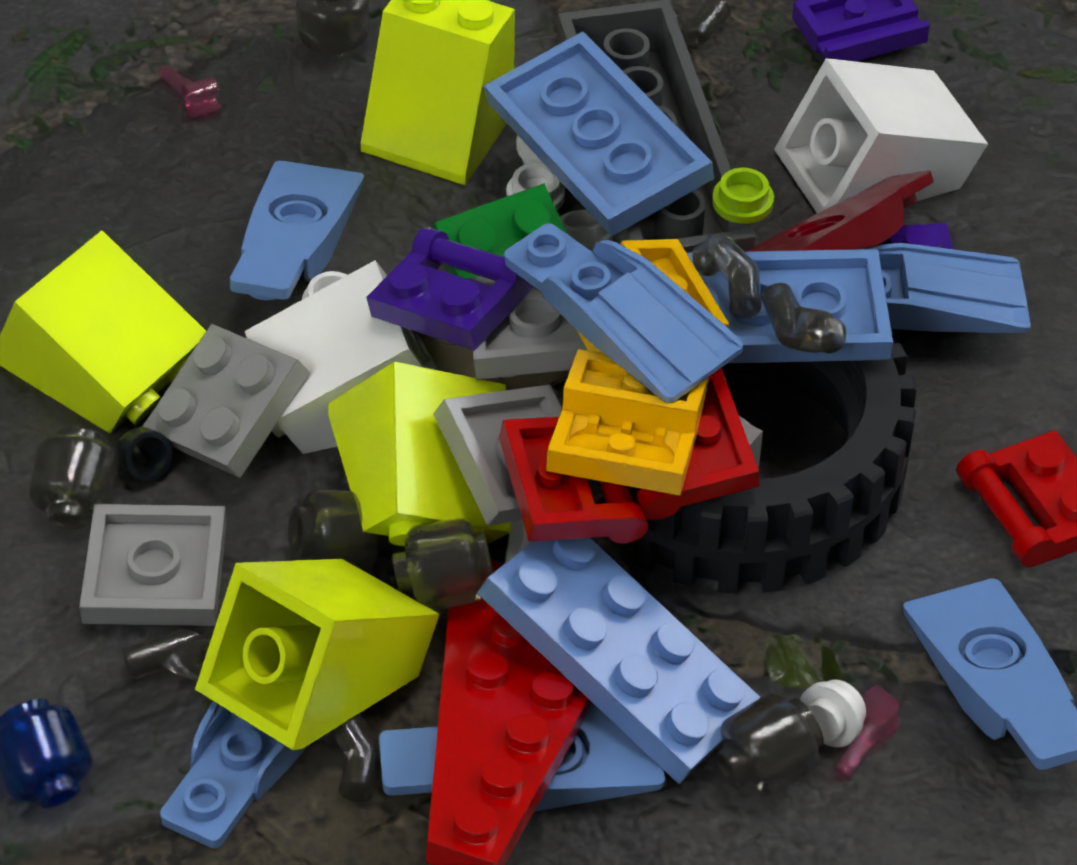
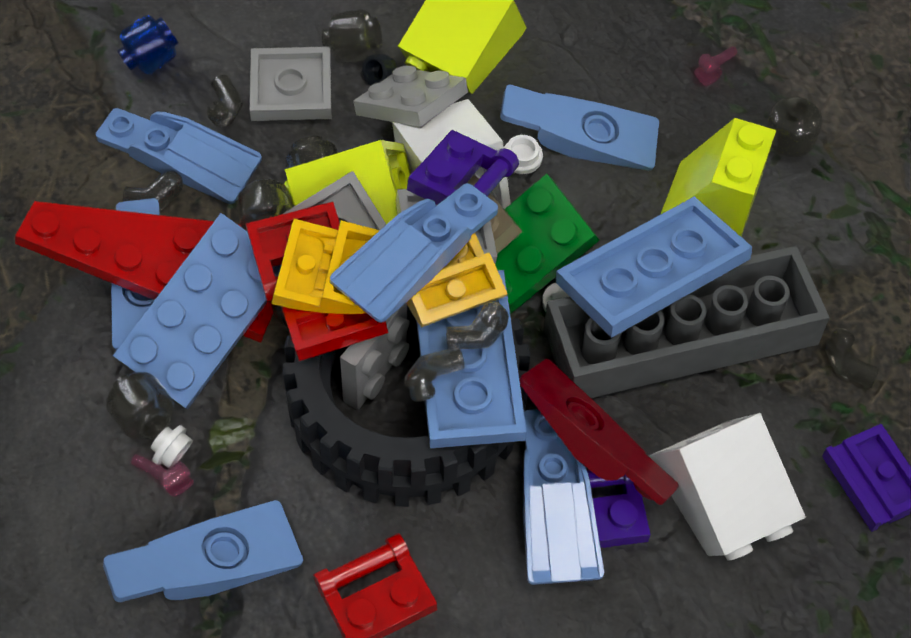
camera: 85 degrees right, 10 degrees up
neon yellow slope [195,559,440,750] -> none
lime plate [712,167,774,224] -> none

